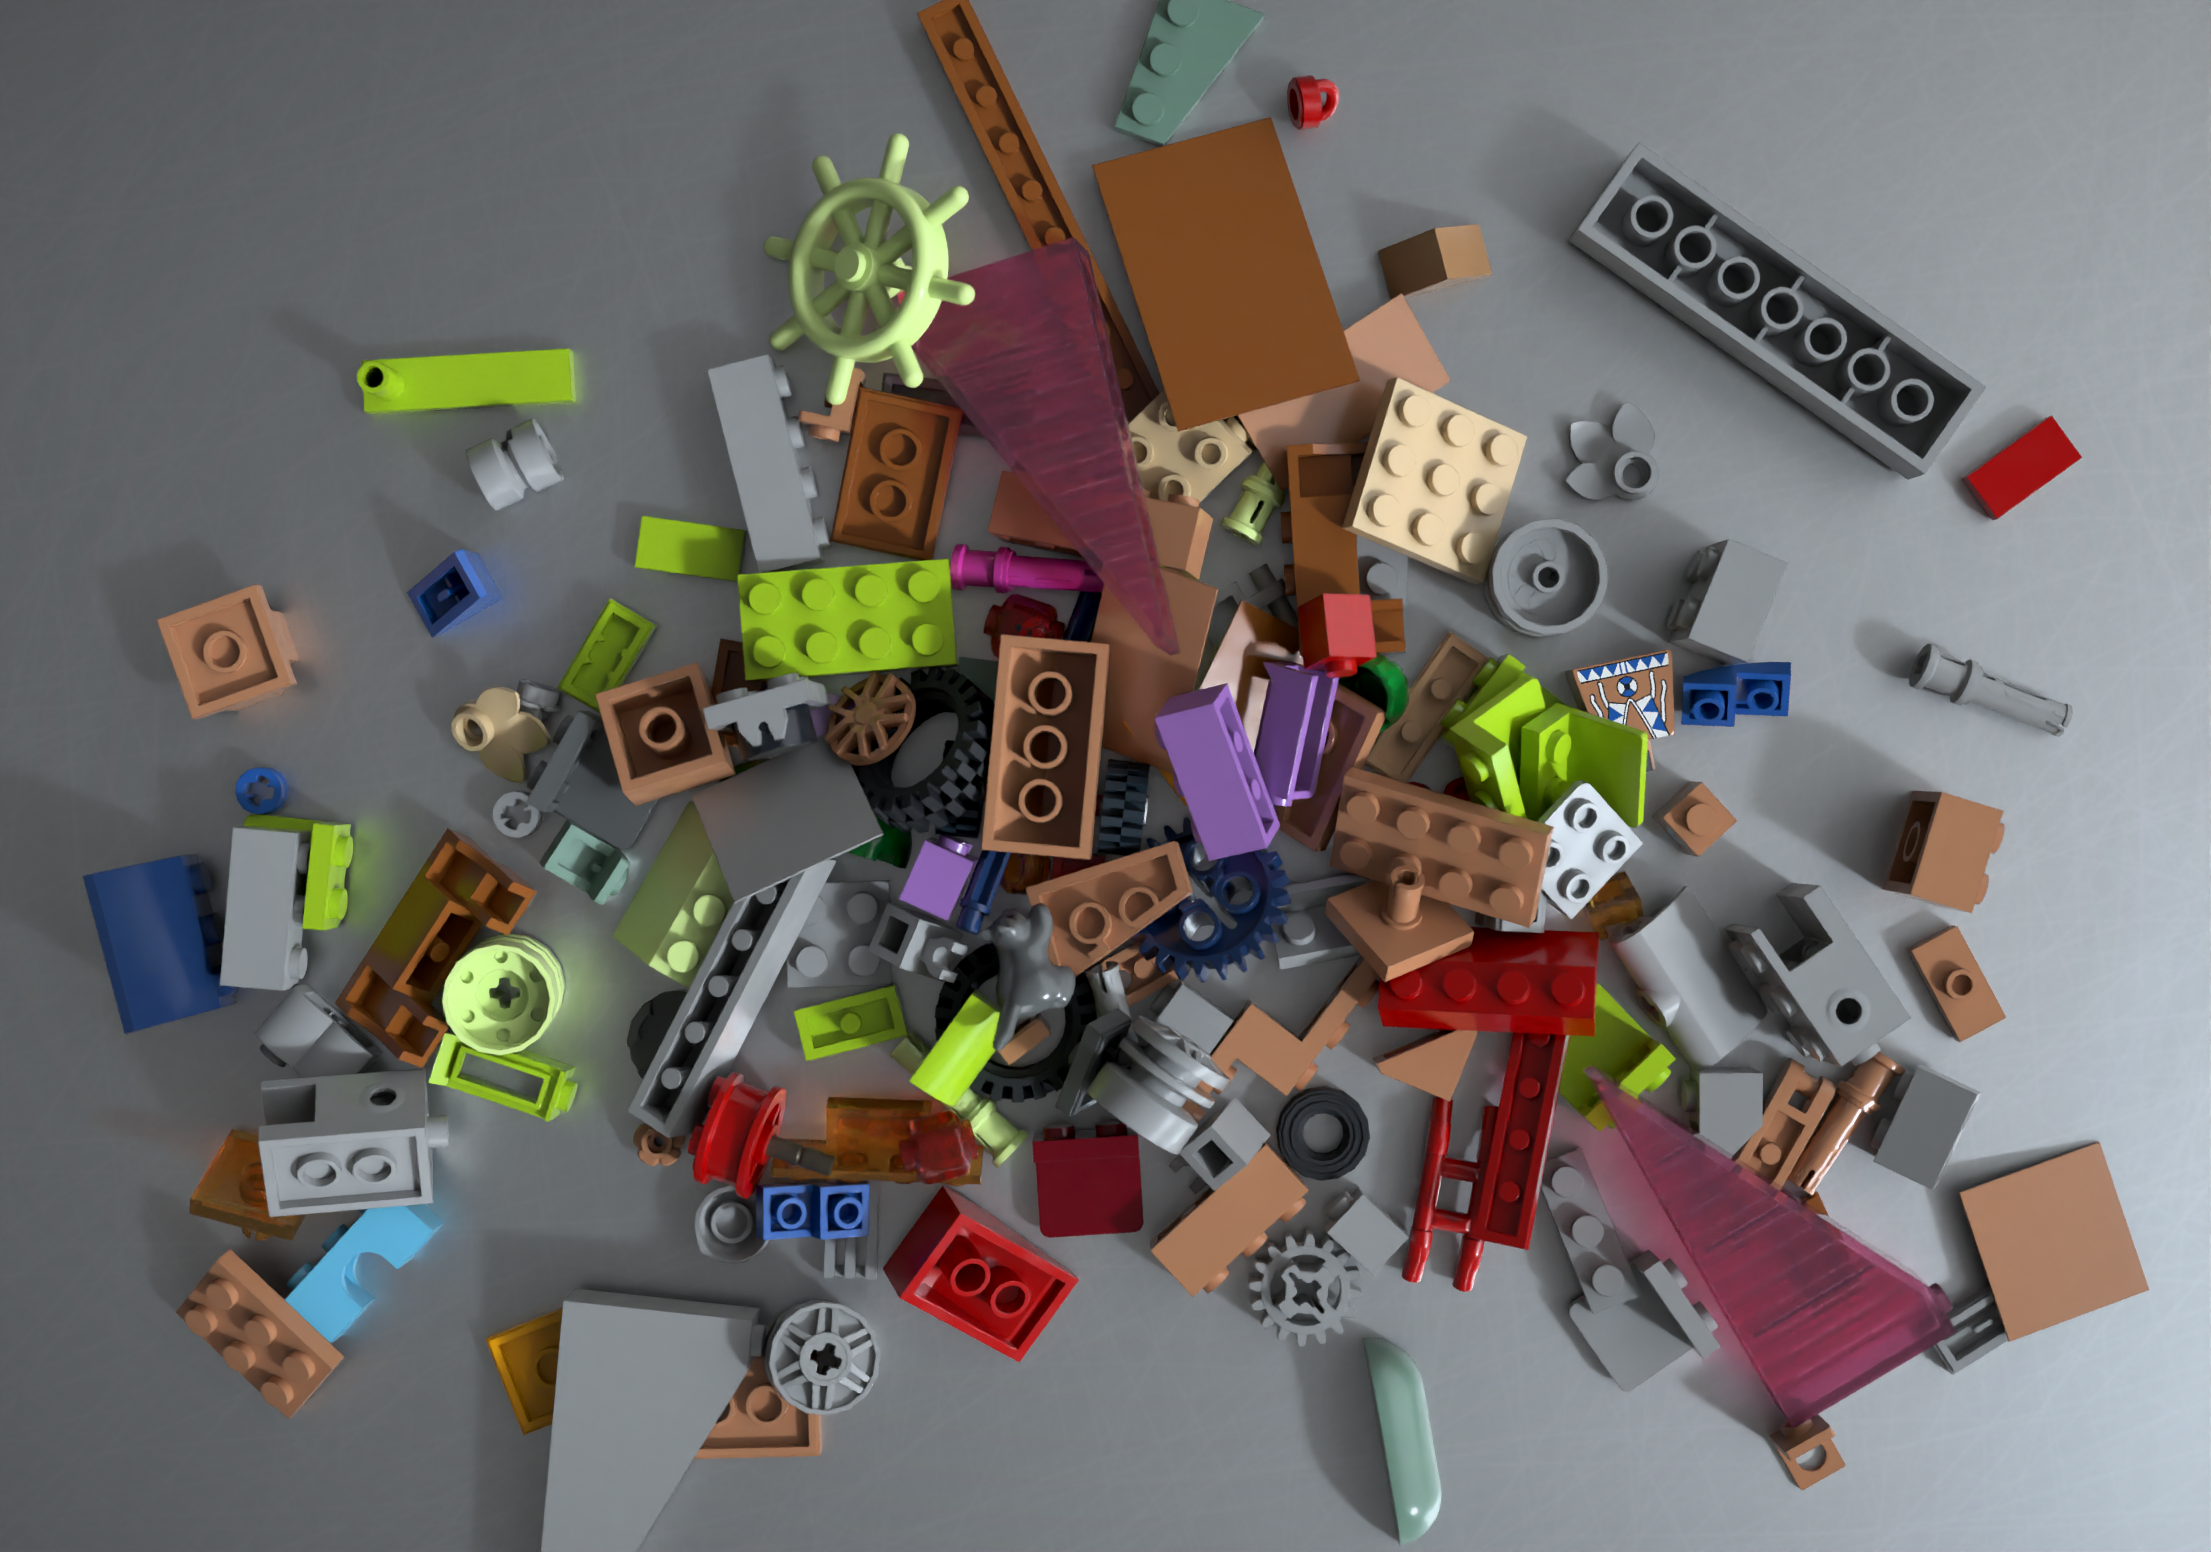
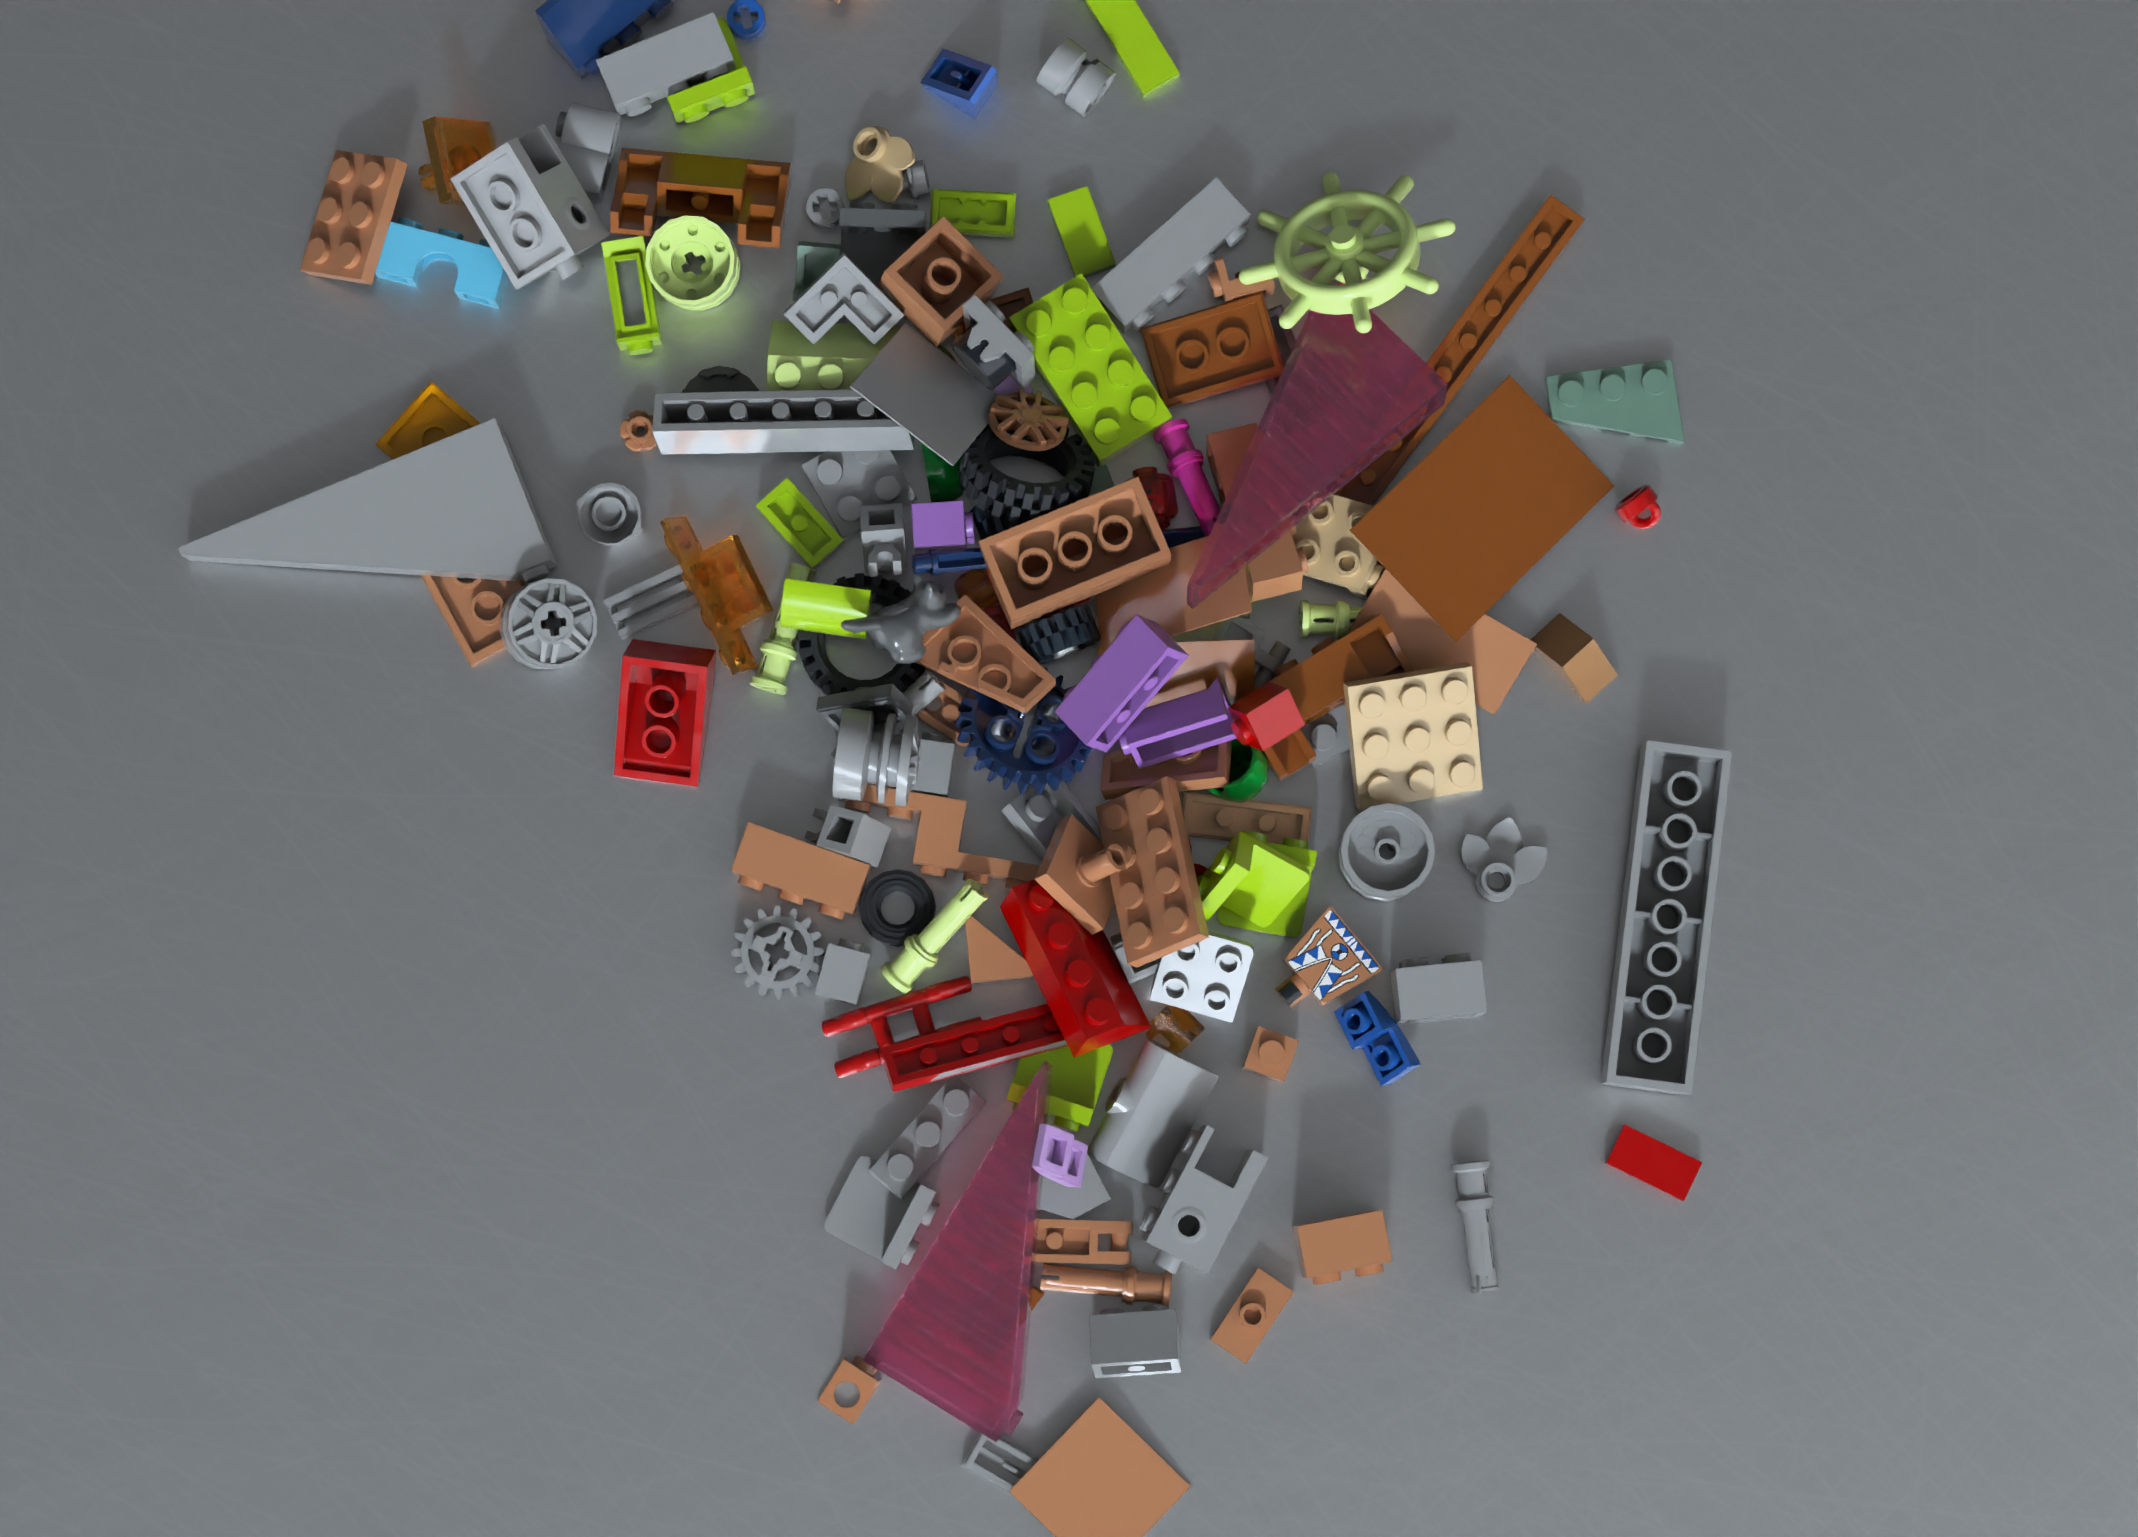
camera: 65 degrees right, 5 degrees down
red wheel [688,1072,835,1199] -> none
blue slope [756,1182,869,1240] -> none
clear red head [897,1110,978,1185] -> none
nougat tile [998,1013,1051,1065] -> none
dark red bracket [1032,1121,1144,1238] -> none
sand green brick [1362,1338,1442,1546] -> none
lime bracket [1520,703,1648,828] -> none
none -> light grey plate [783,253,904,345]
none -> yellowish green pin [881,879,989,993]
none -> lavender slope [1032,1124,1088,1188]

